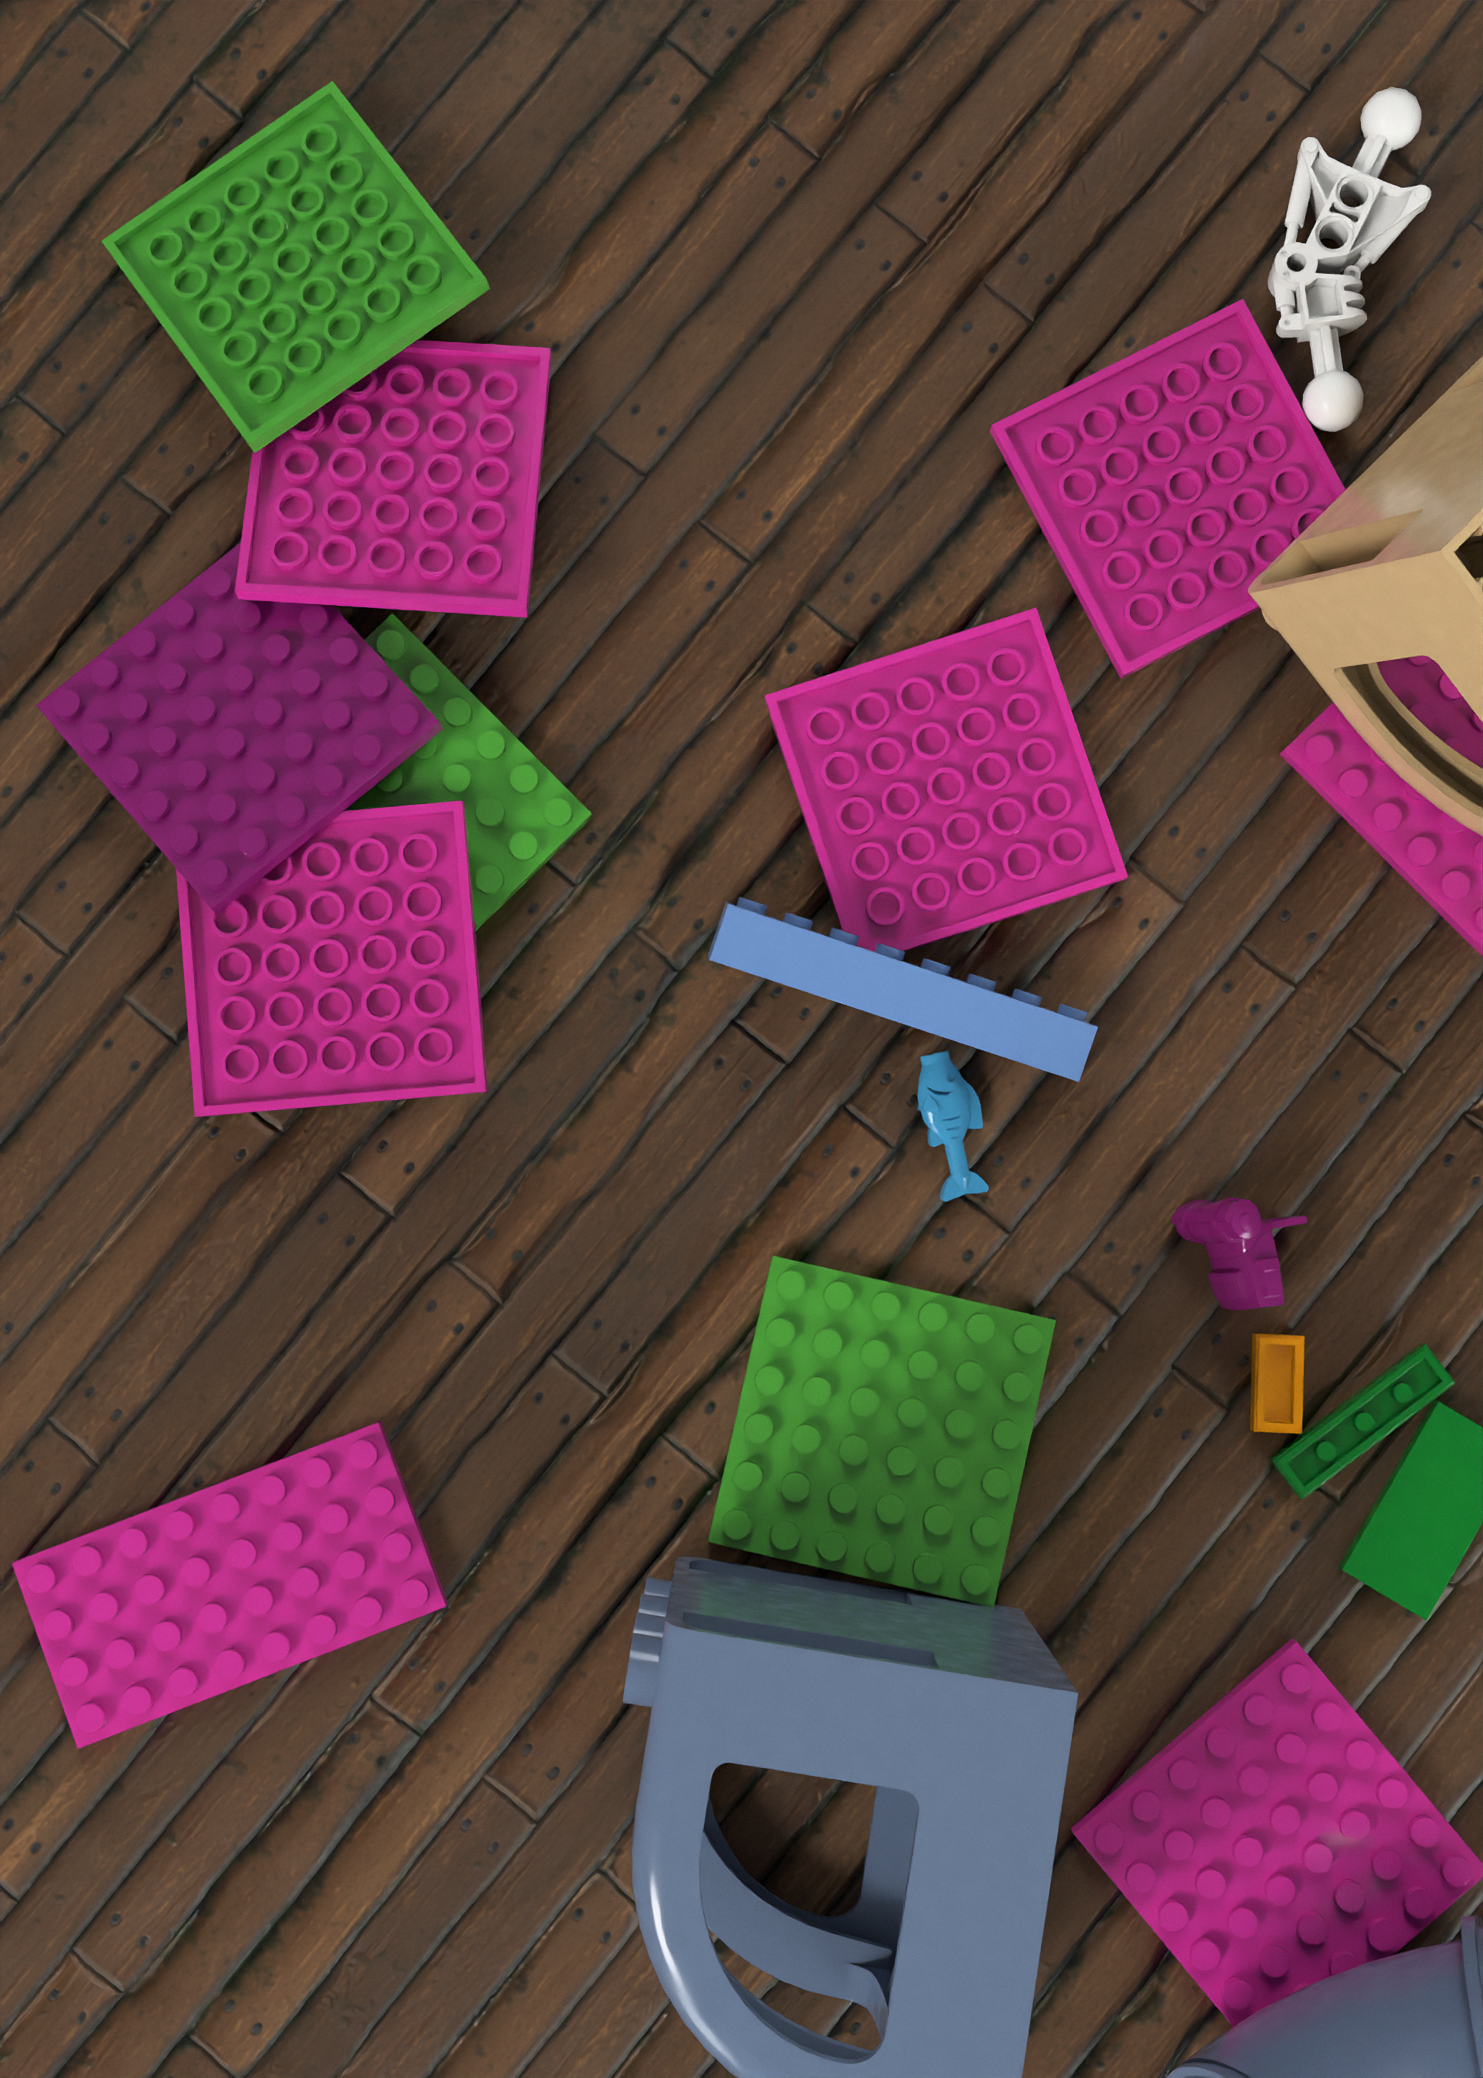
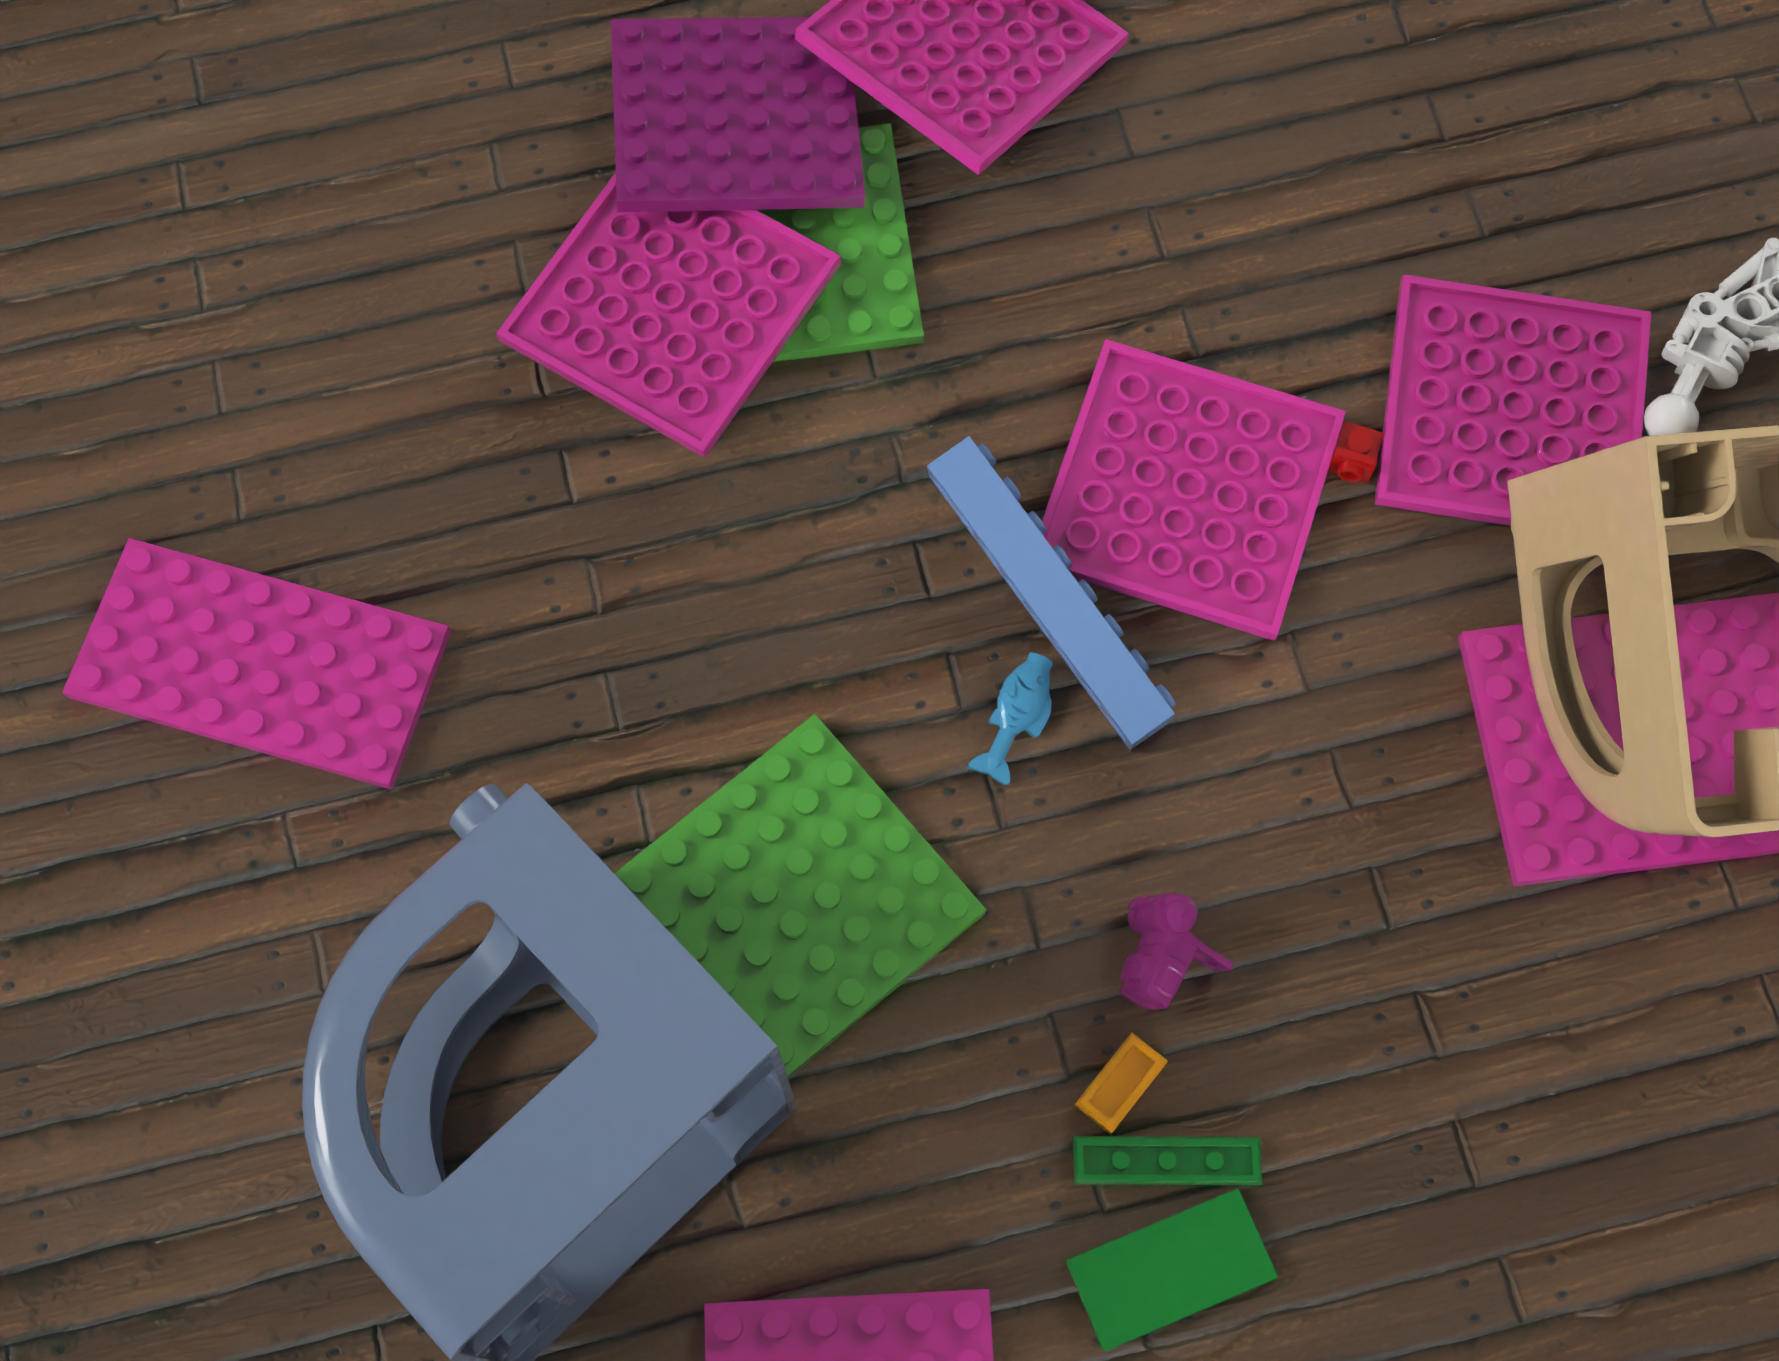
camera: 40 degrees right, 15 degrees down
none -> red bracket [1328,421,1384,484]

